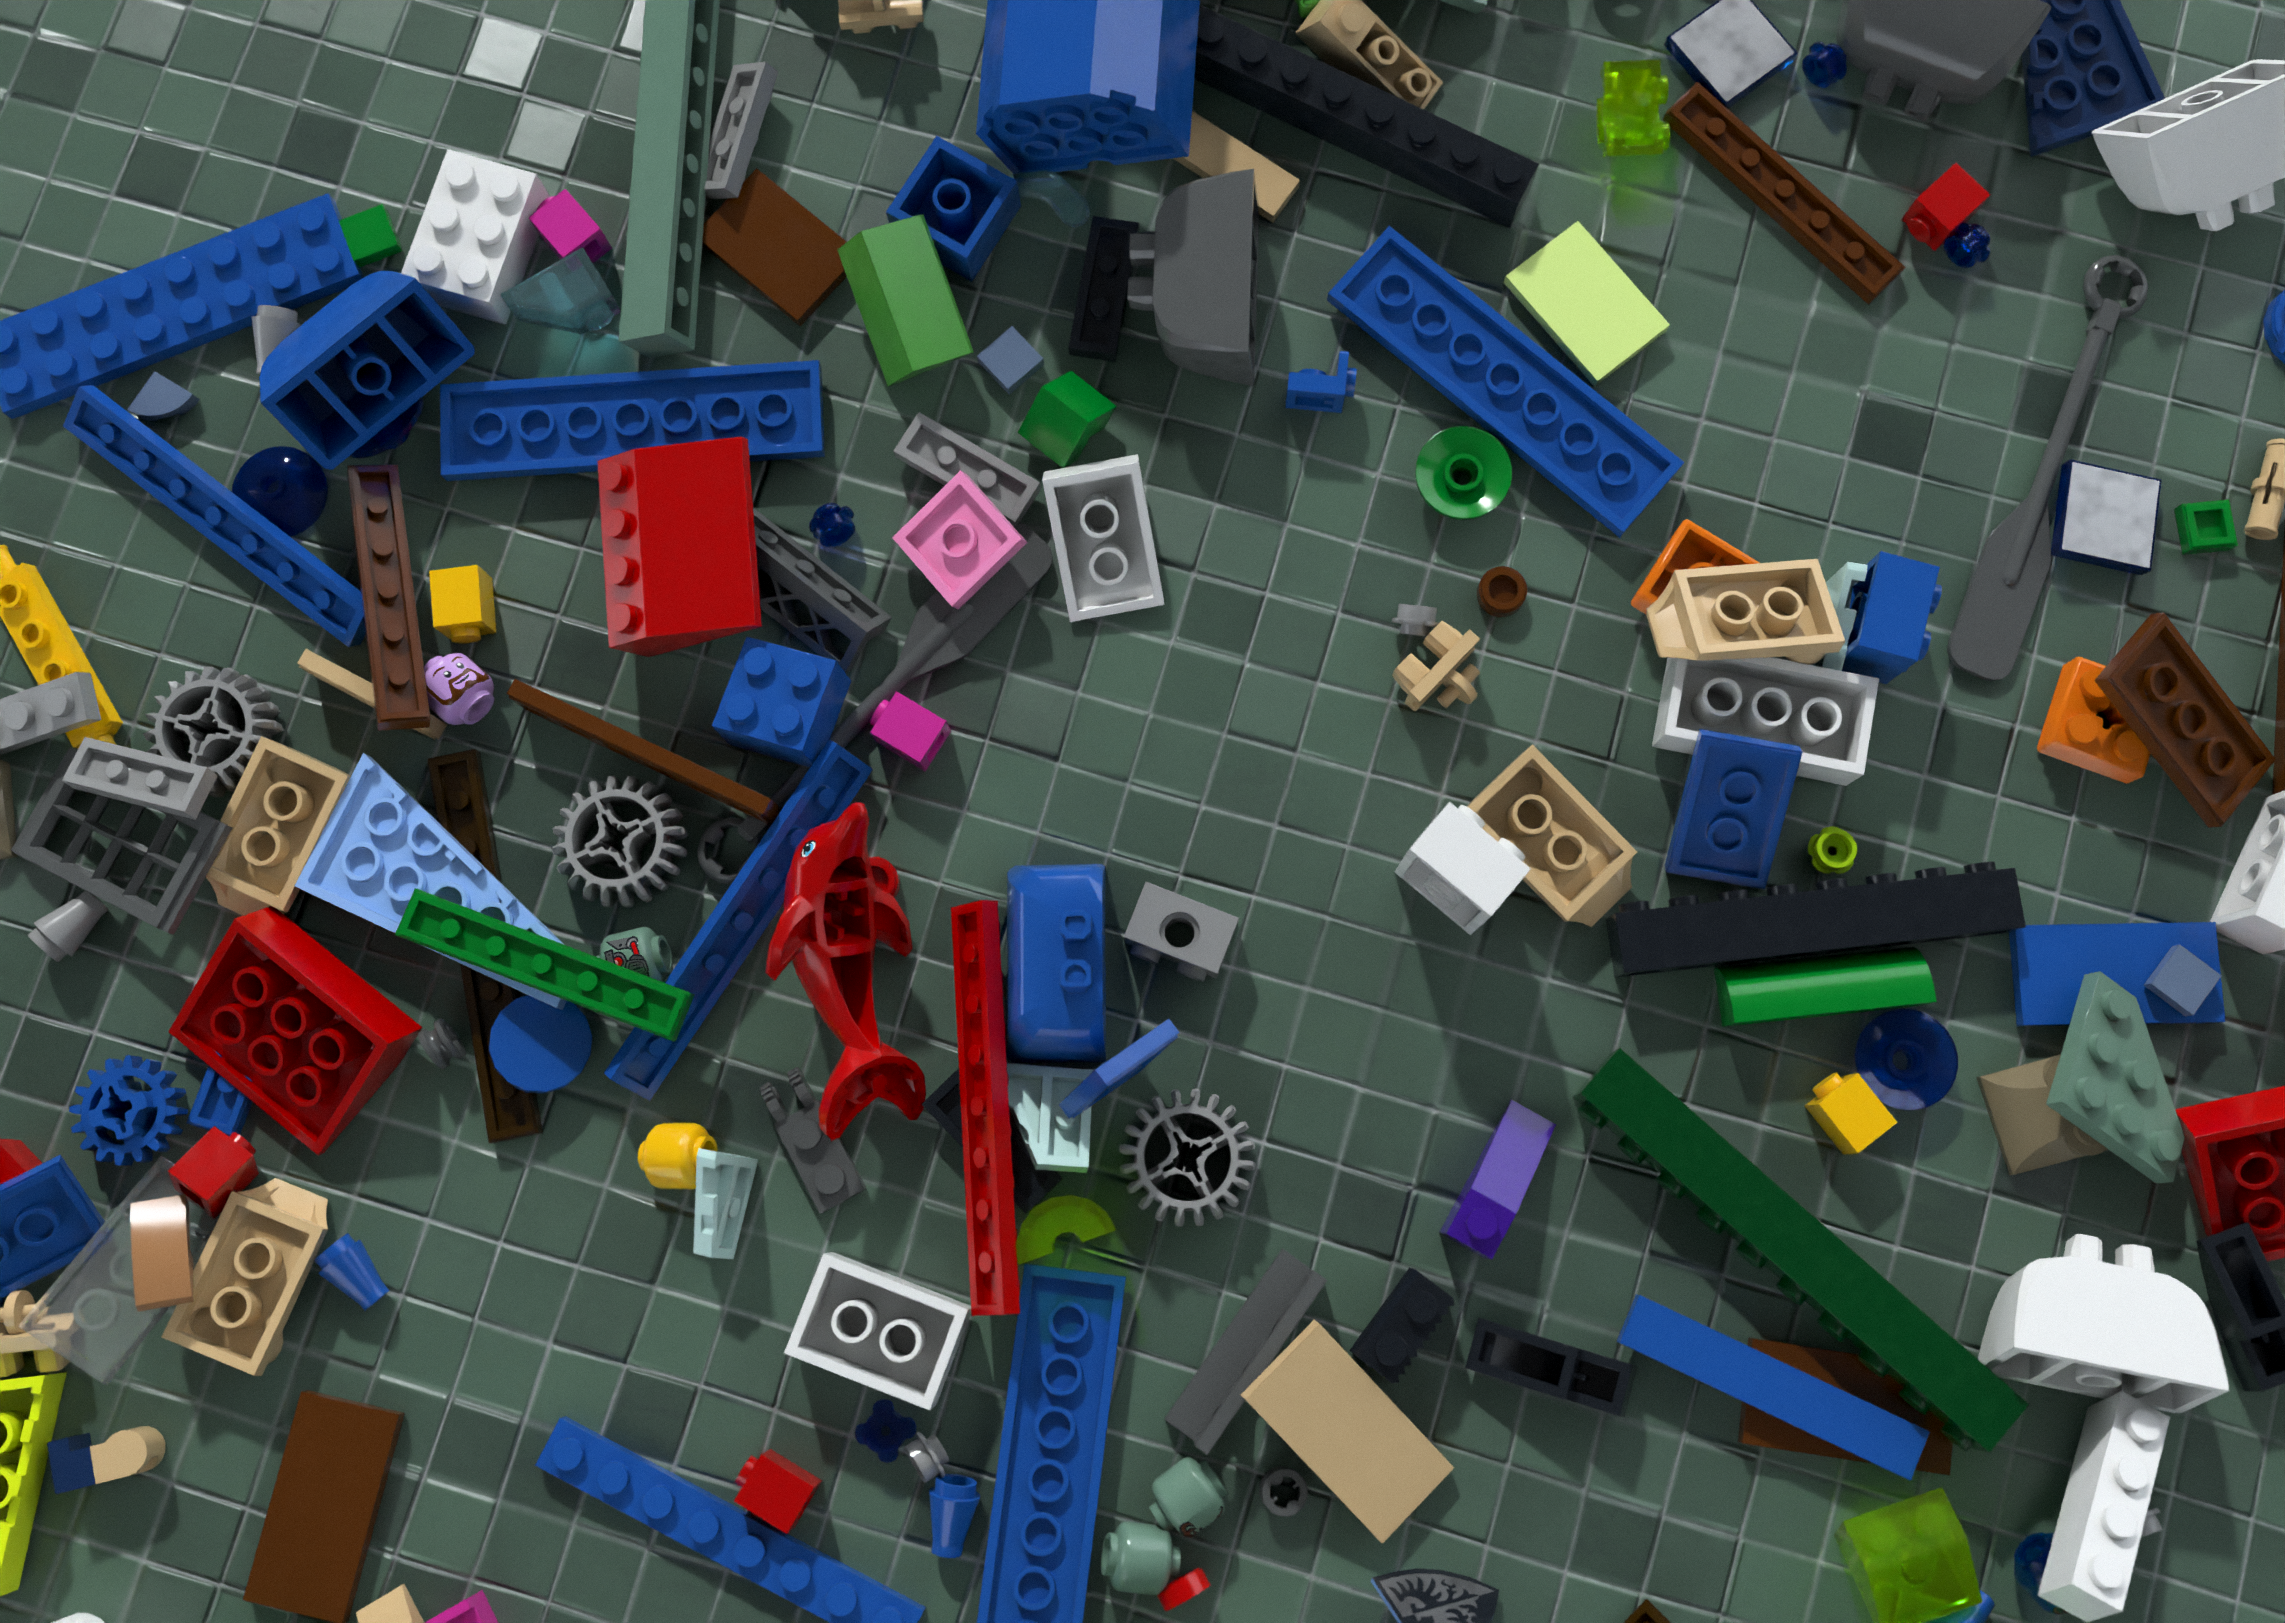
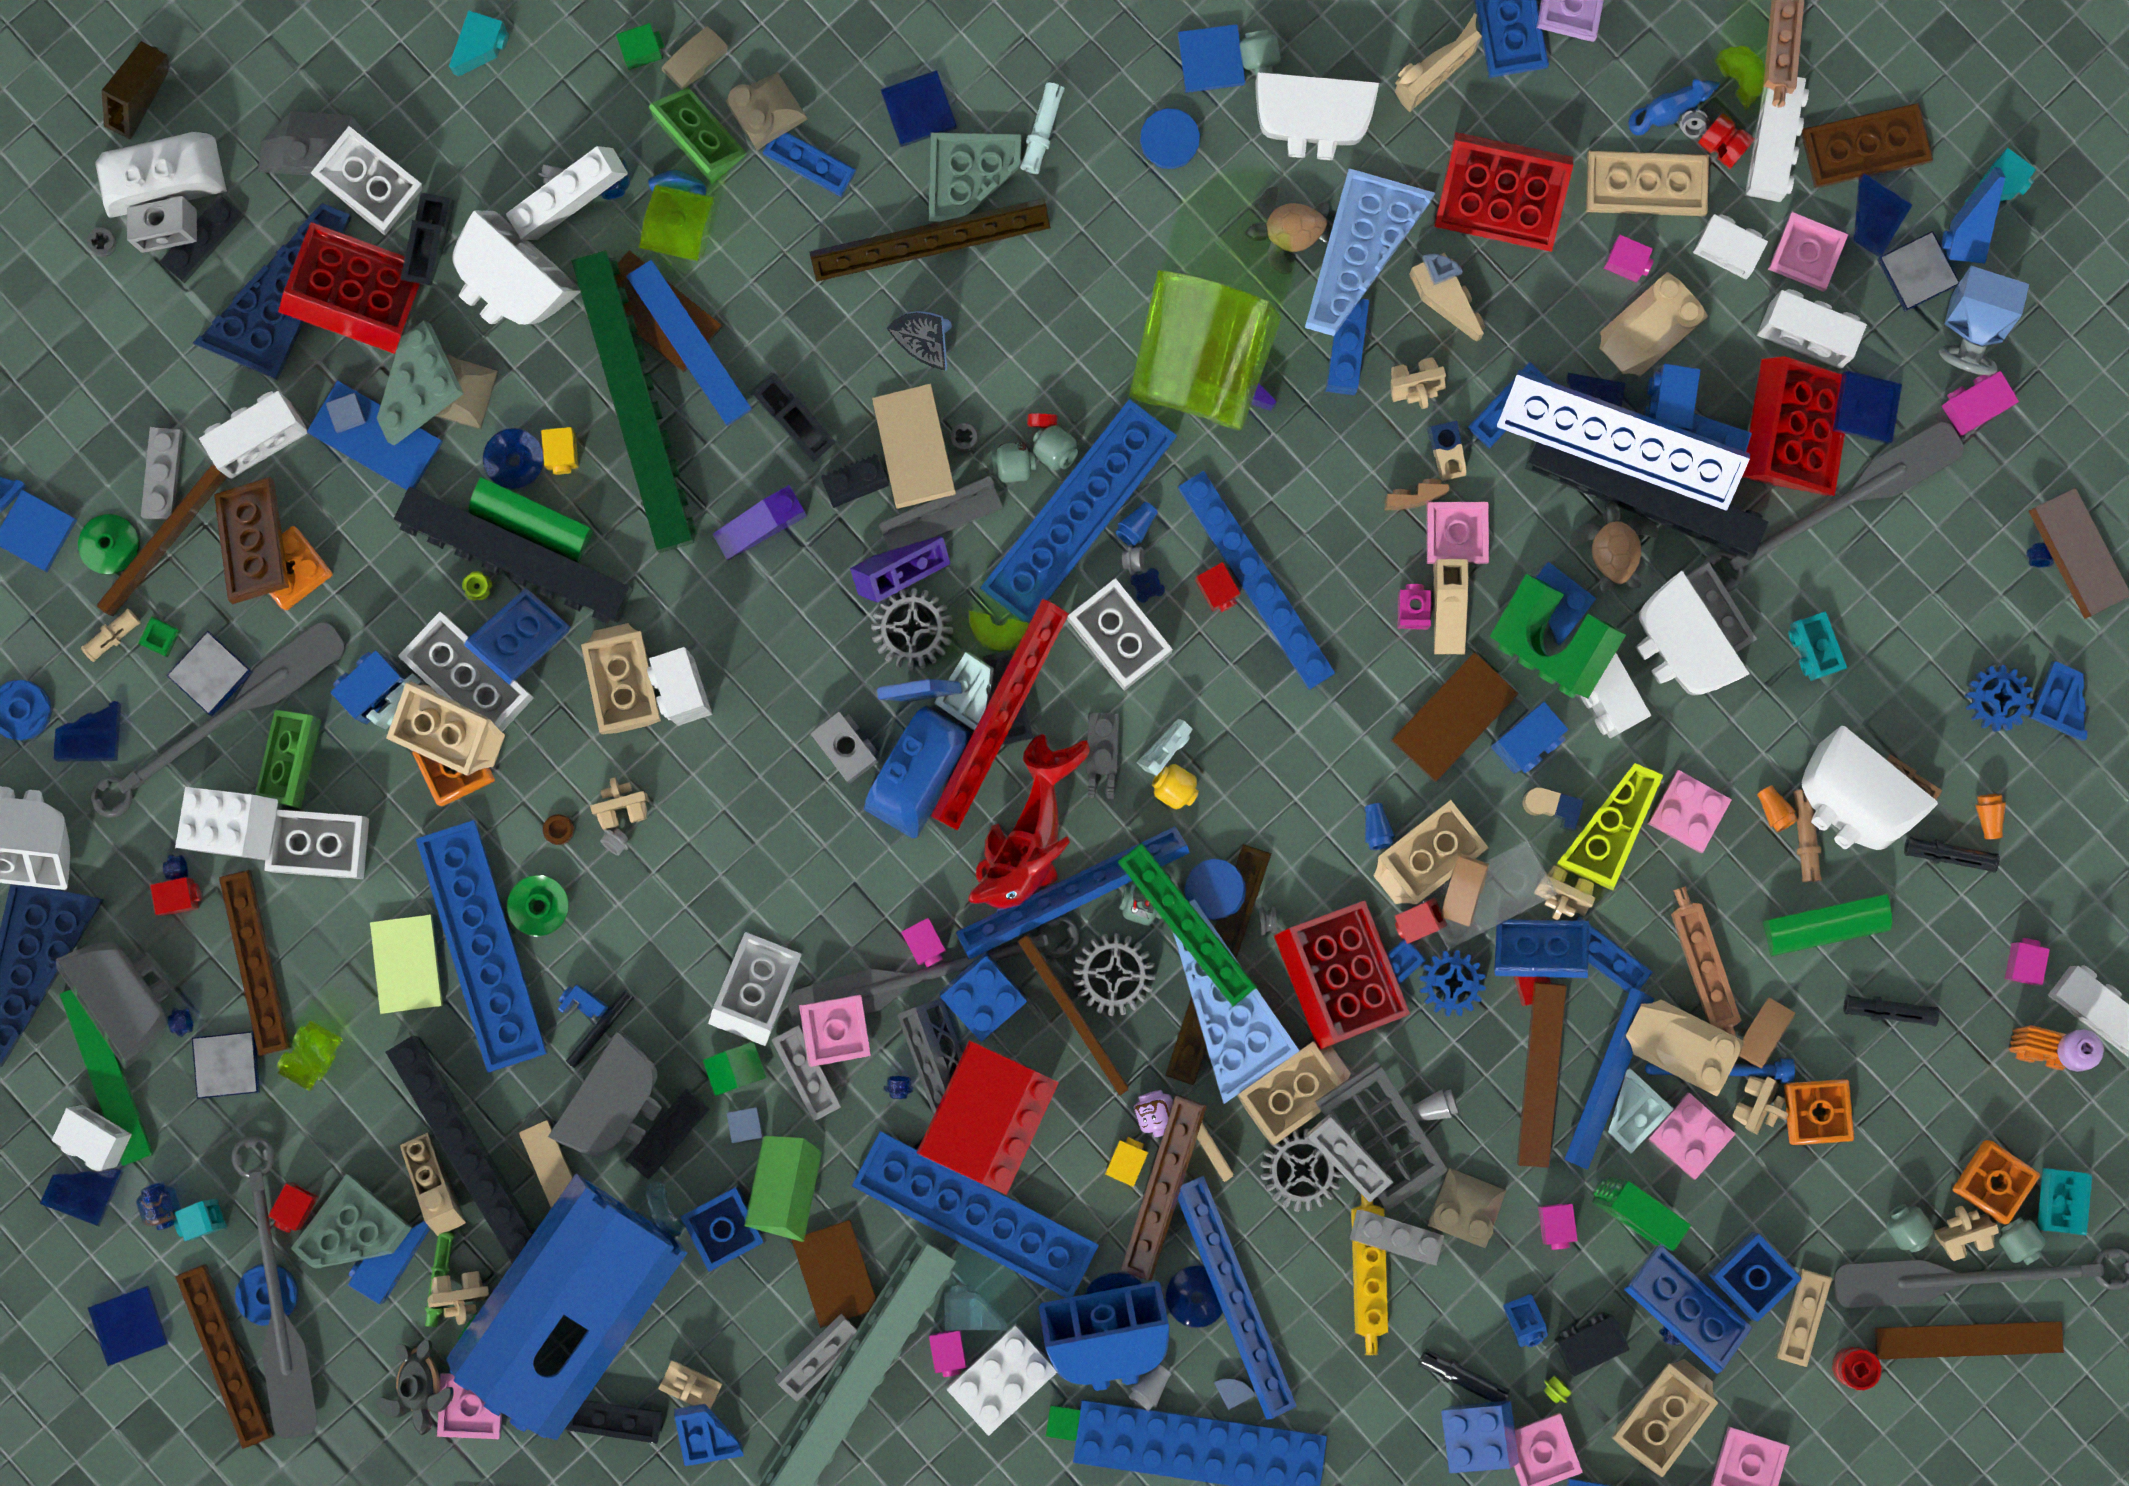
camera: 155 degrees left, 5 degrees up
none -> clear blue wing [53,701,121,762]
none -> white brick [175,787,278,861]
none -> bright green slope [255,710,322,809]
none -> white brick [264,810,369,879]
none -> black bar [566,990,634,1069]
none -> dark purple slope [850,536,951,603]
none -> blue brick [1490,702,1569,774]

